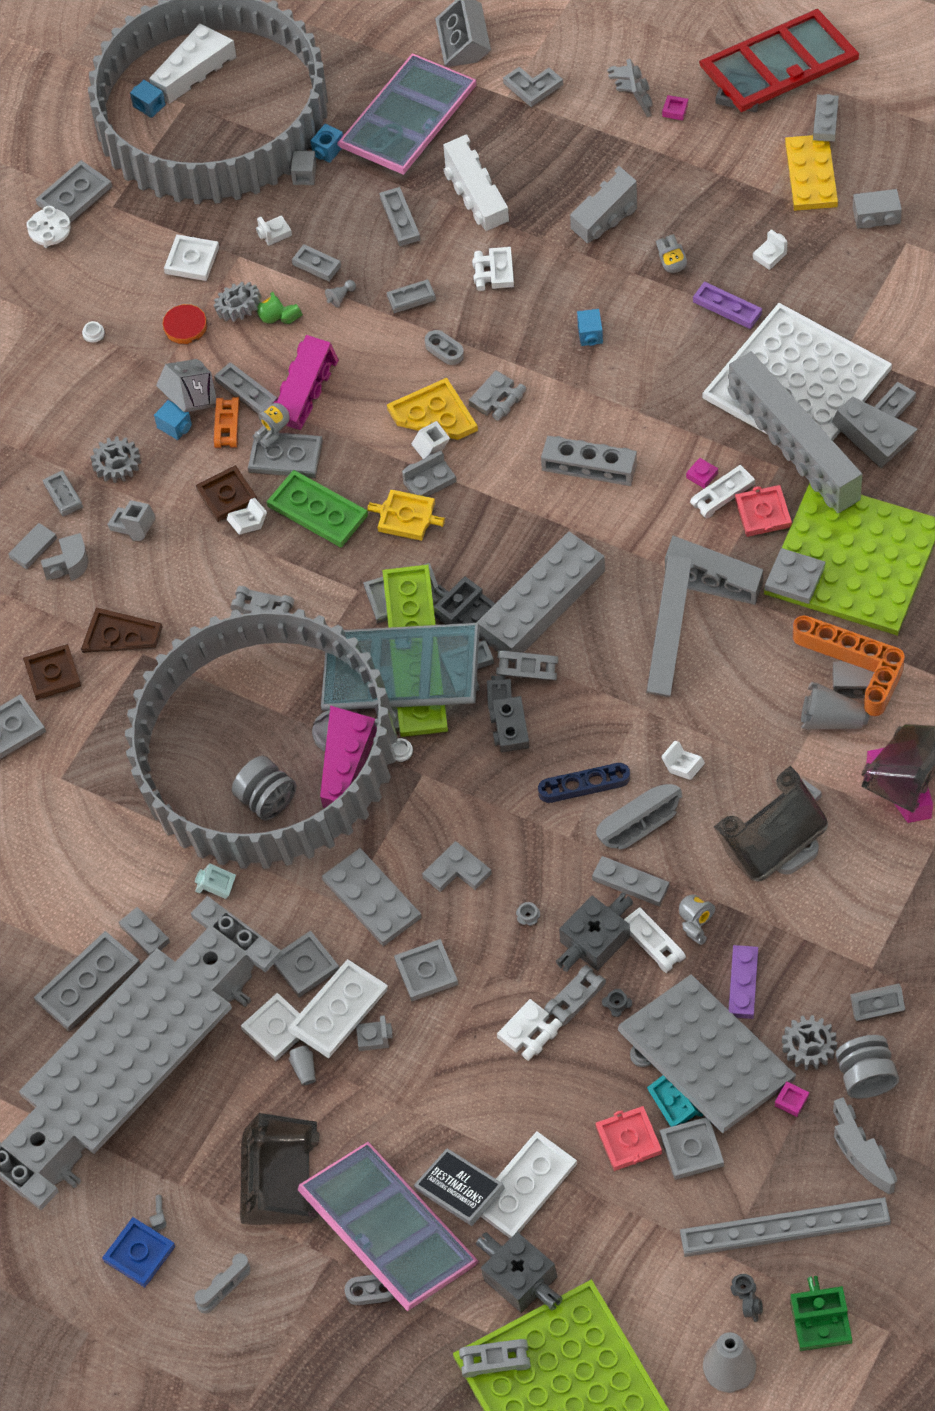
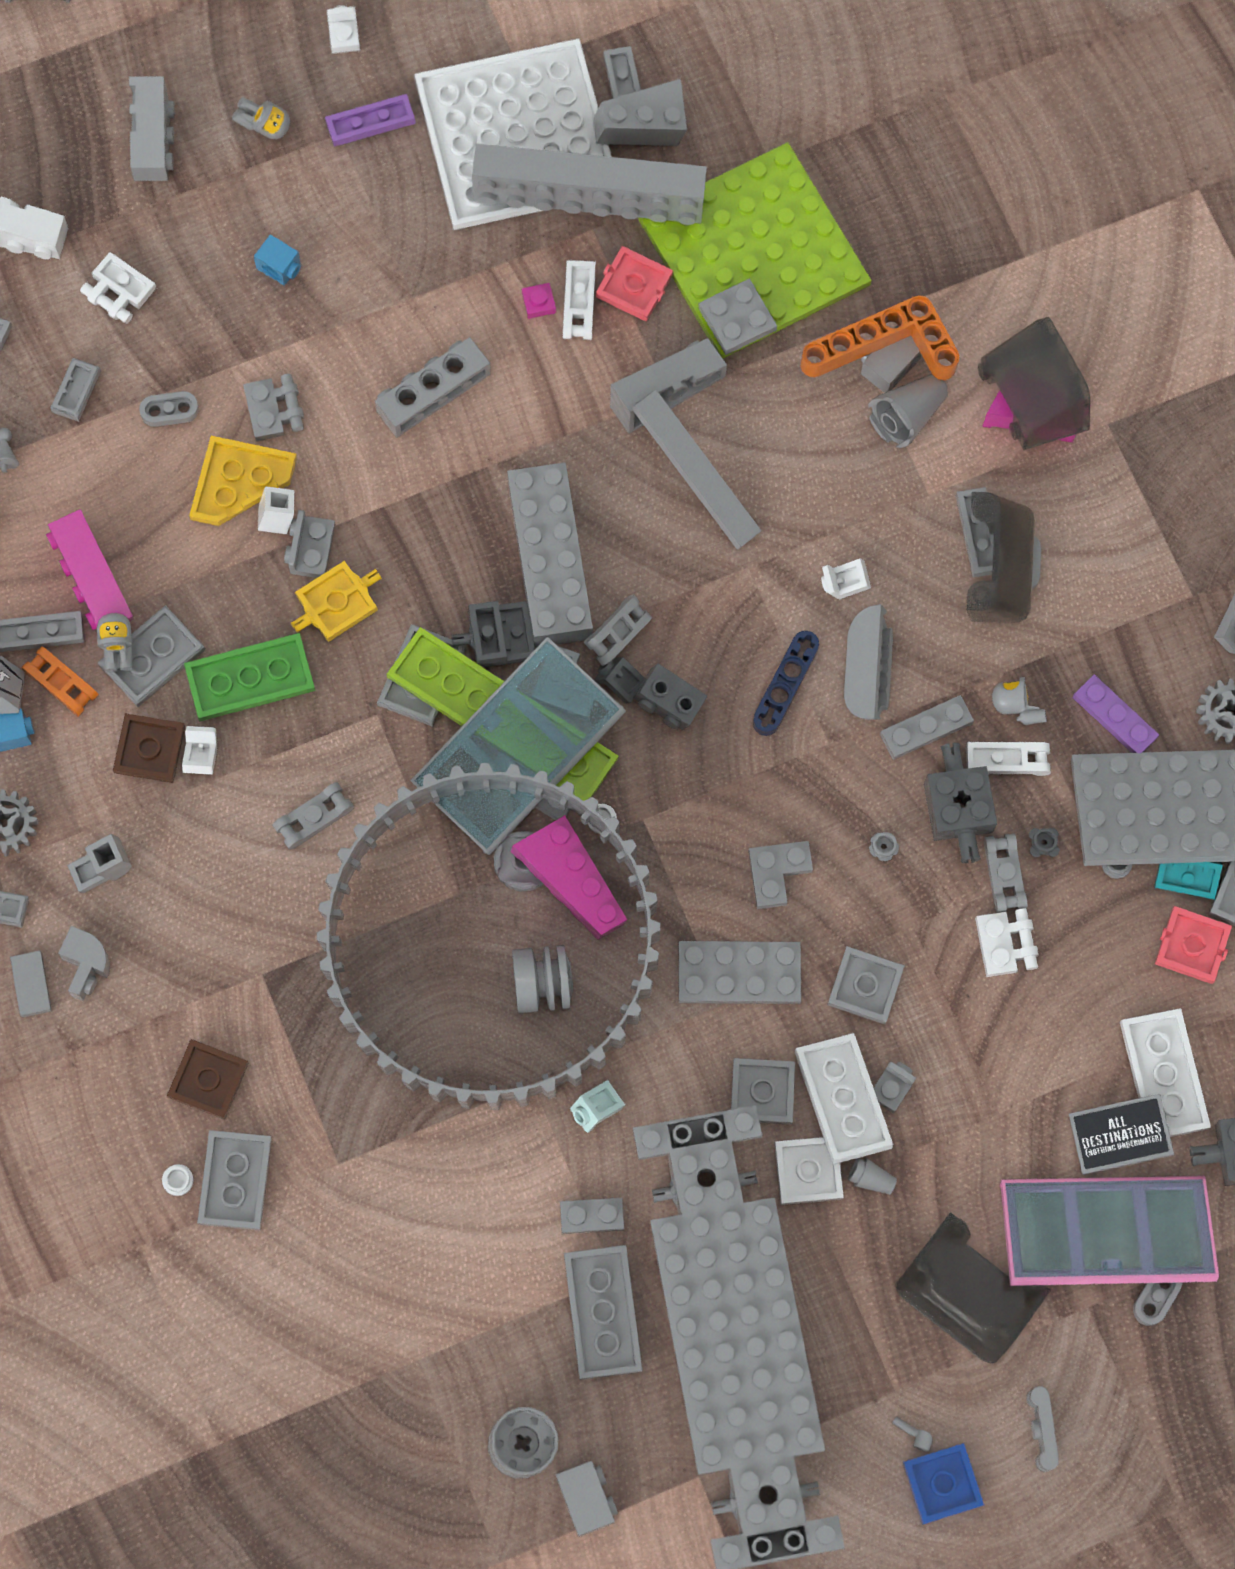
camera: 60 degrees left, 15 degrees up
reddish brown wing [81,607,163,653] -> none

